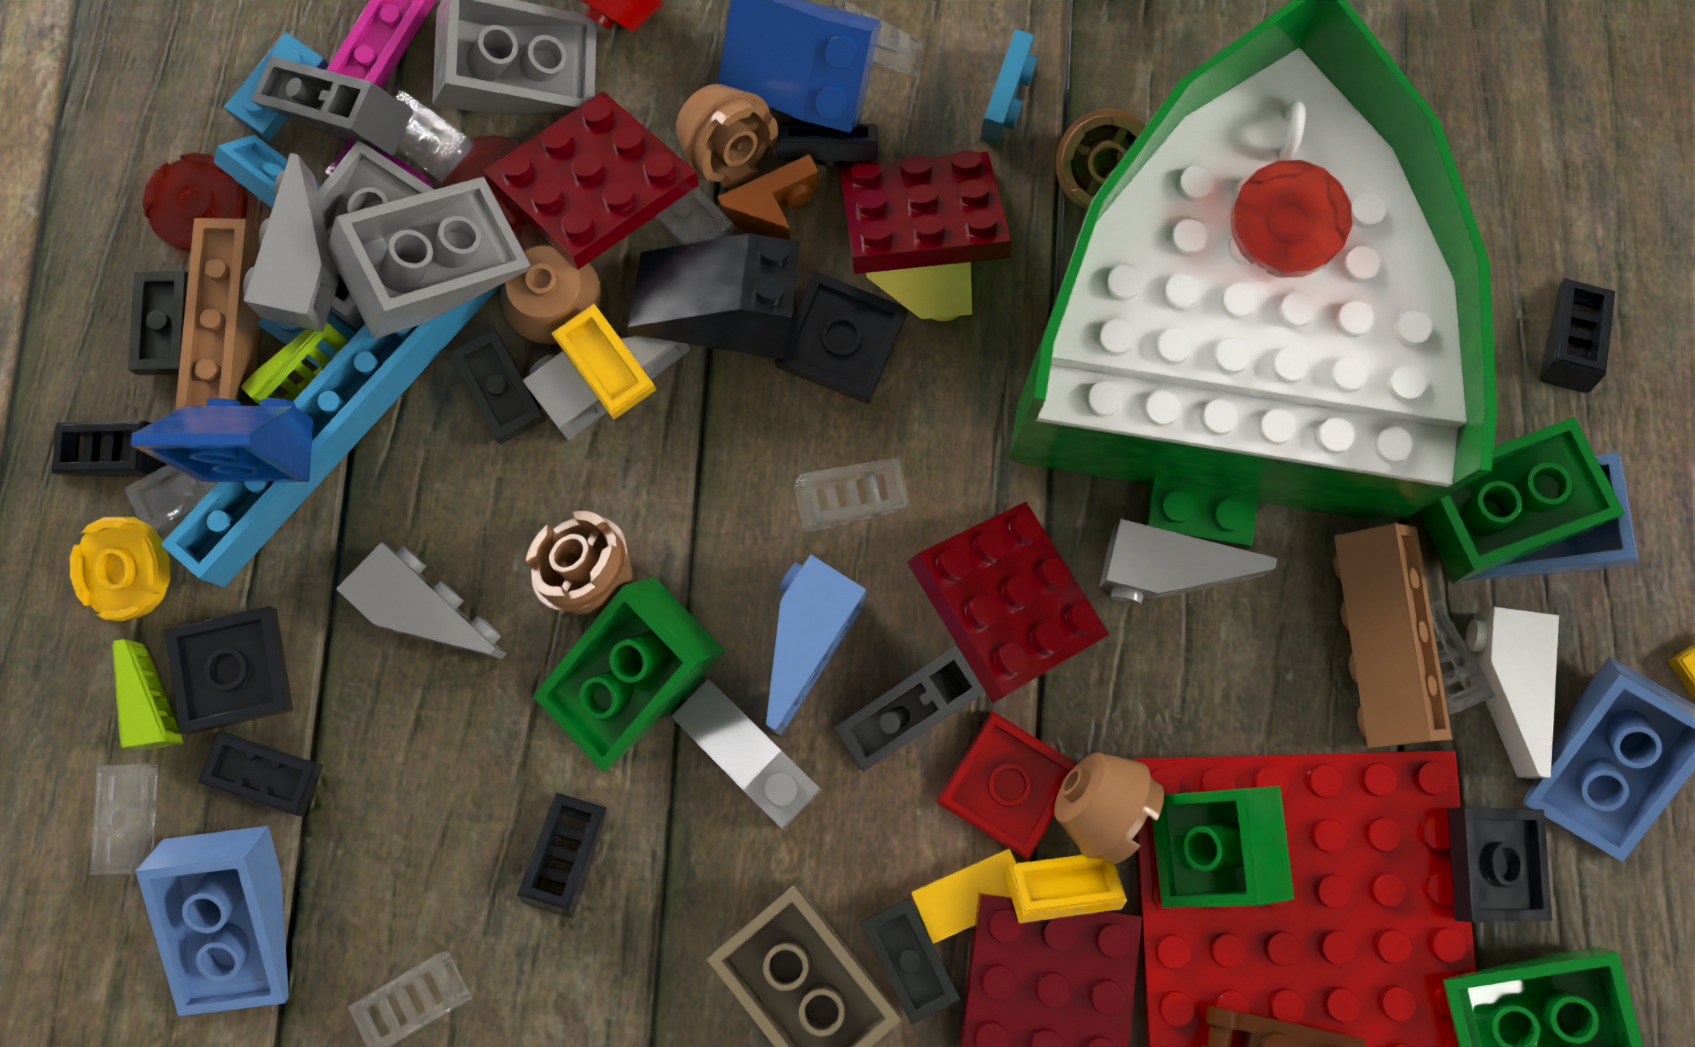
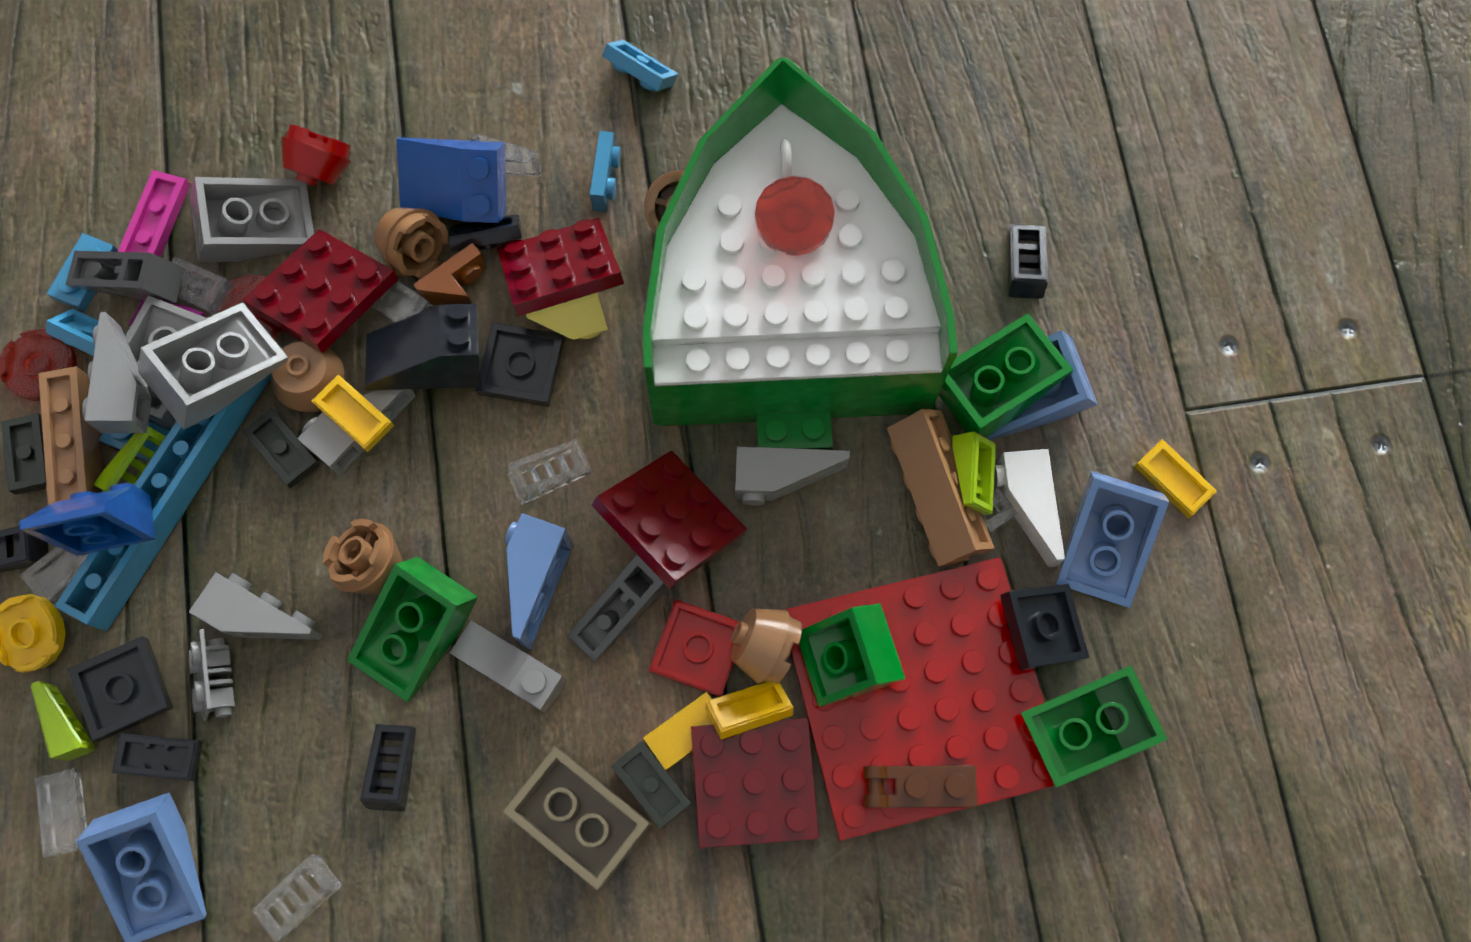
camera: 15 degrees left, 5 degrees down
none -> light grey hinge [188,629,235,722]
none -> lime slope [952,431,996,515]

